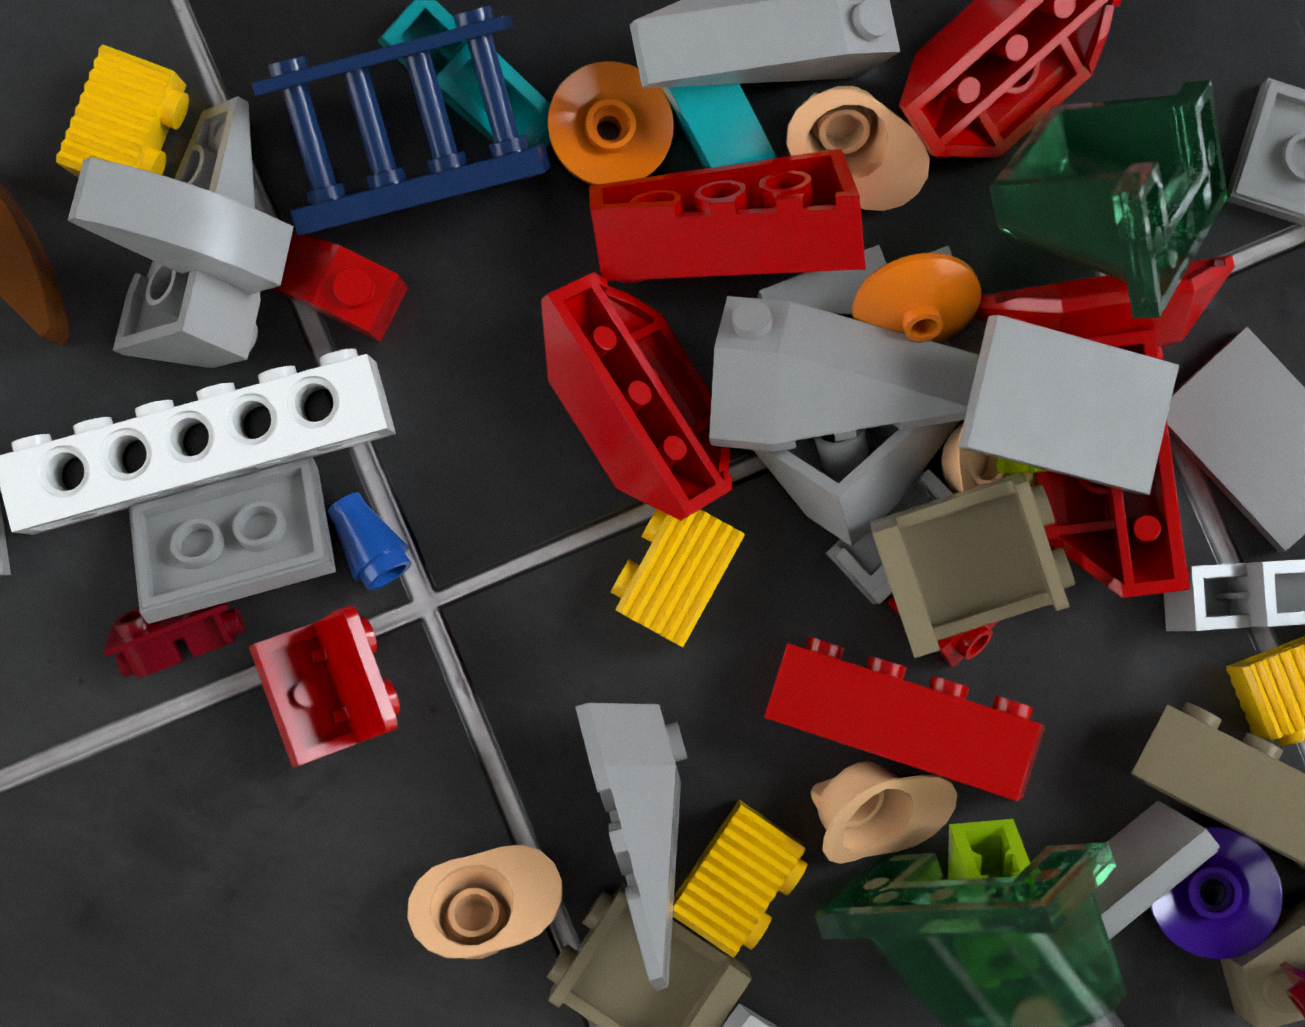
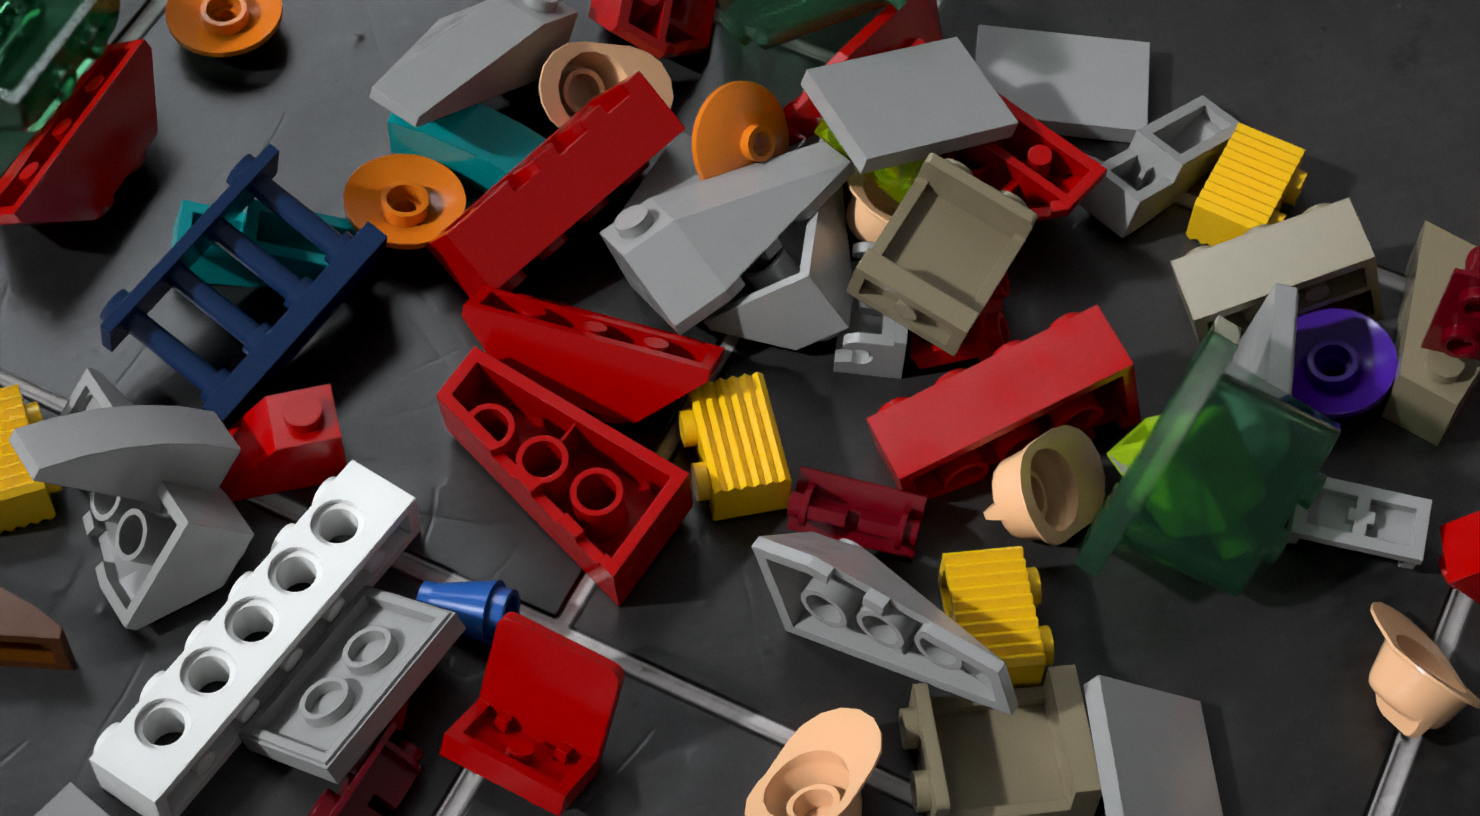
camera: 45 degrees left, 30 degrees down
none -> red wedge [436,346,693,608]
none -> dark red hinge [787,466,928,559]

